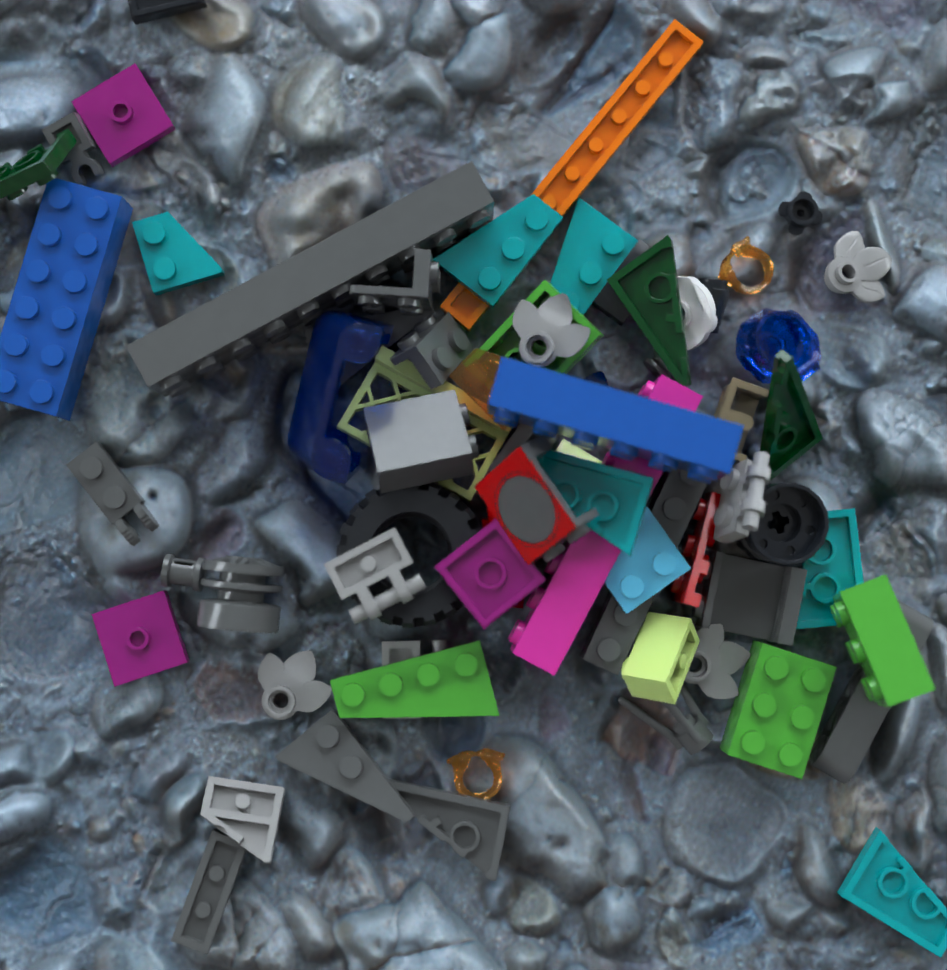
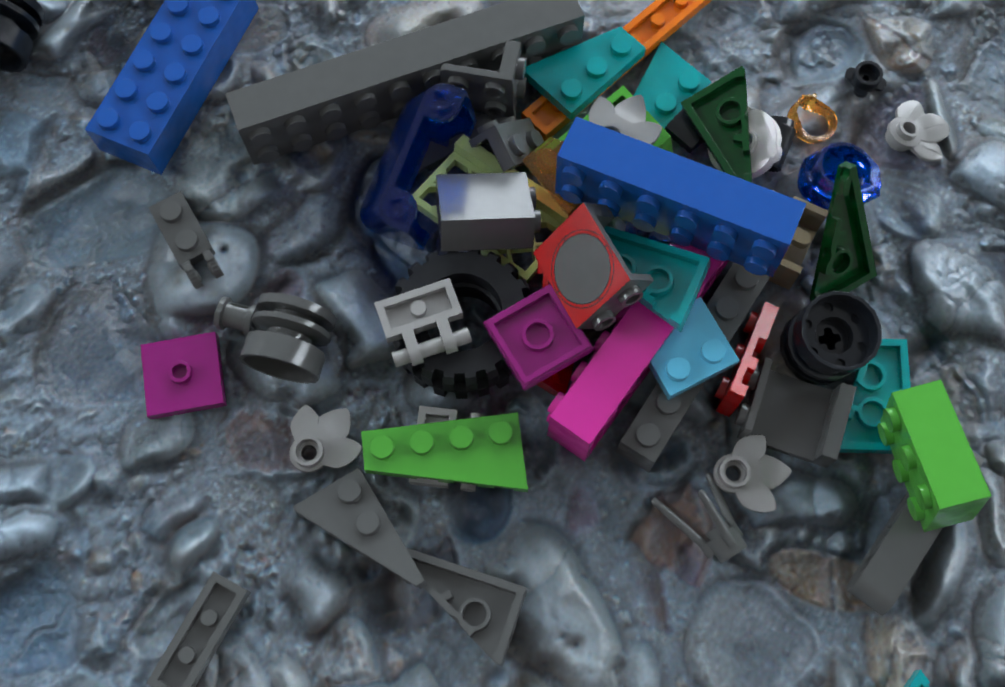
camera: 10 degrees right, 15 degrees down
teal wing [132,211,225,296] -> none
light grey wing [200,776,286,865] -> none
clear orange piece [446,748,505,800] -> none
yellowish green brick [621,612,700,704] -> none
light grey plate [713,451,771,544] -> none
bright green brick [719,640,837,779] -> none

